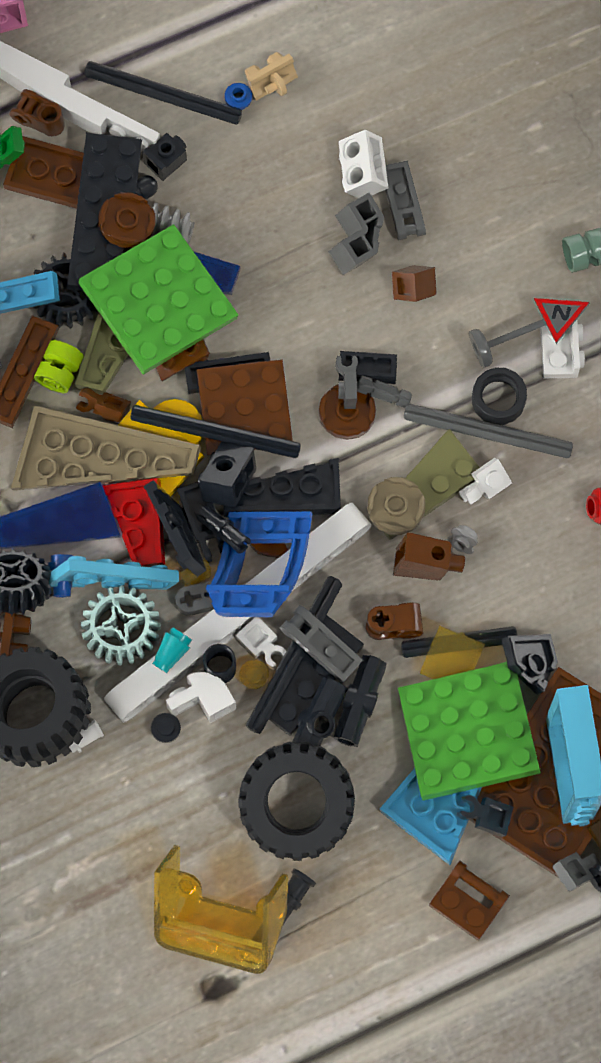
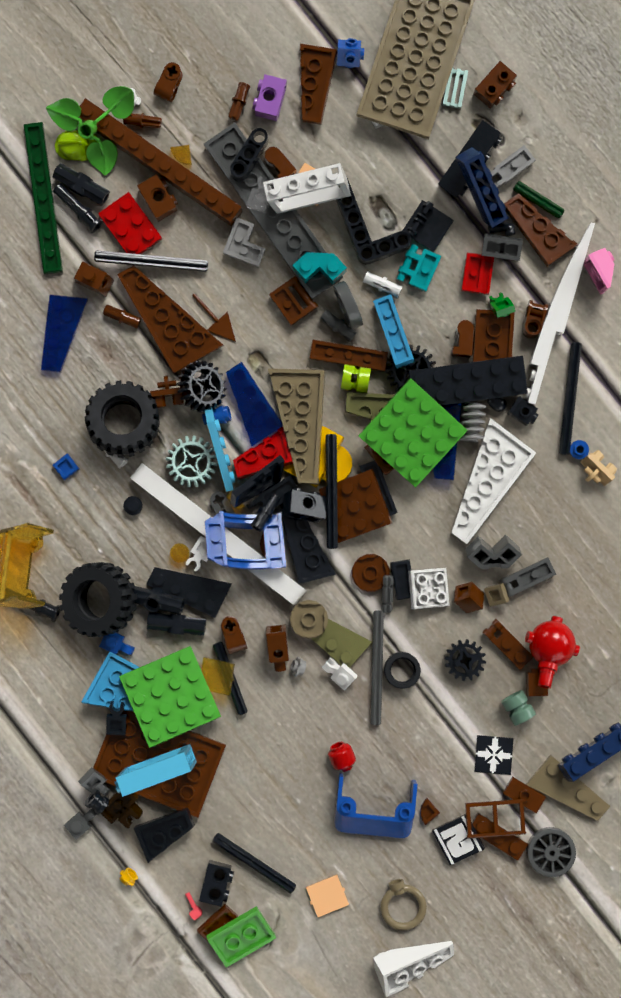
camera: 80 degrees right, 15 degrees up
reddish brown plate [76,388,131,423] -> none
reddish brown tile [99,192,156,248] -> none
teal cone [152,627,192,673] -> none
white brick [166,672,236,723] -> none
black piece [203,644,236,683] -> none
black axle [246,576,342,734] -> none
dark grey plate [280,605,363,683] -> none
dark grey plate [335,356,358,409] -> none
white brick [339,130,388,198] -> none
reddish brown plate [429,861,510,941] -> none
dark grey piece [469,298,590,368] -> none
black plate [501,634,558,695] -> none
white bracket [540,320,585,379] -> none
none -> blue tile [53,453,80,480]
none -> blue plate [99,633,135,655]
none -> white tile [408,568,450,609]
none -> black gear [444,639,486,681]
none -> white wing [451,418,536,544]
none -> reddish brown leg [452,320,474,358]
none -> reddish brown plate [482,619,533,670]
none -> dark tan plate [484,583,509,607]
none -> red piece [525,616,580,689]
none -> reddish brown brick [526,668,548,696]

